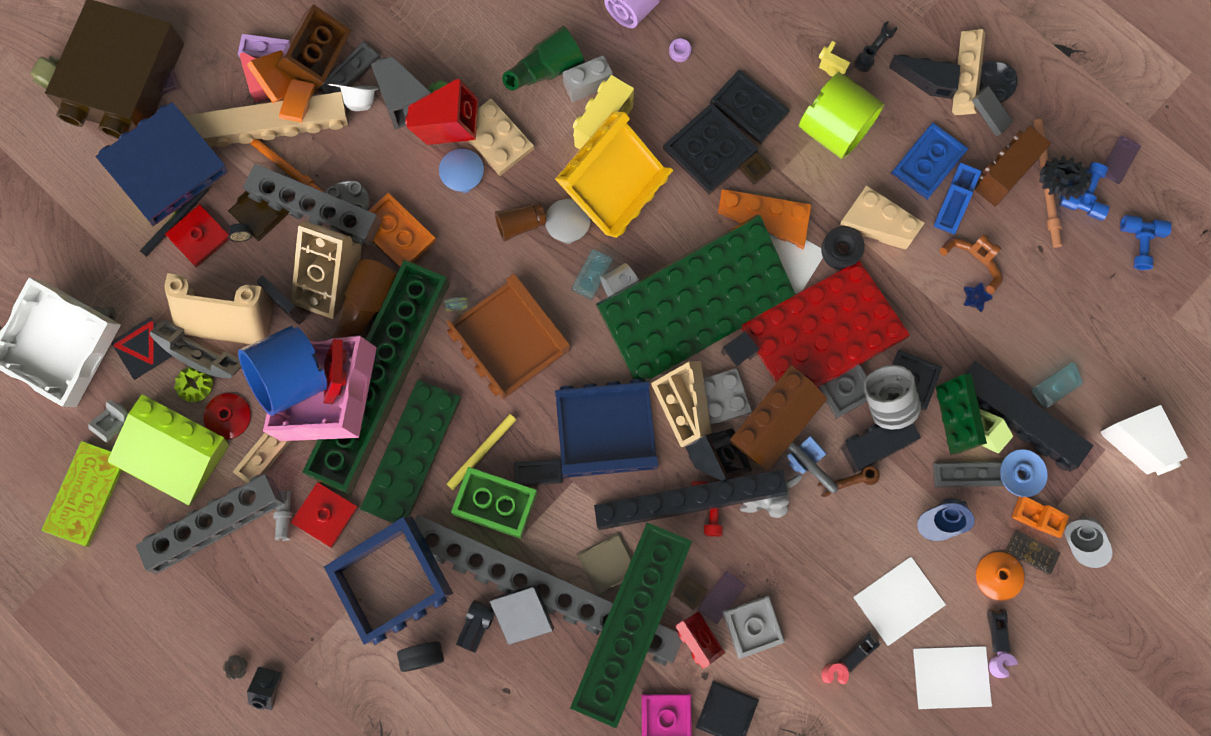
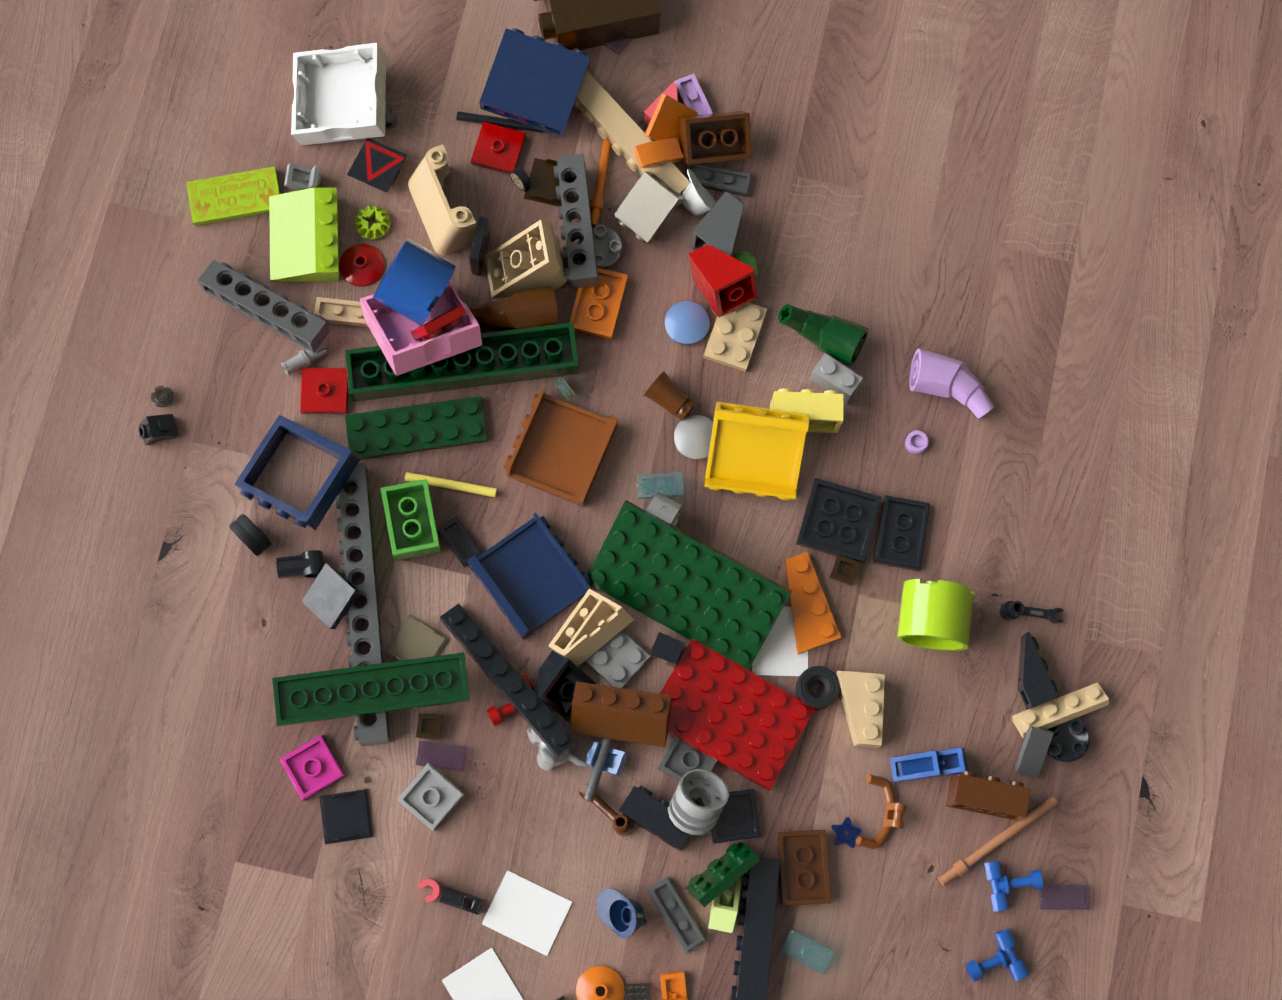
camera: 55 degrees right, 0 degrees up
dark grey slope [150,319,241,378] -> none
red plate [676,611,725,669] -> none
light yellow bracket [819,41,850,77] -> none
blue tile [891,122,969,200] -> none
medium blue dish [1000,450,1048,497] -> none
black gear [1039,156,1092,200] -> none
none -> panel [614,171,685,243]
none -> reddish brown plate [777,830,831,906]

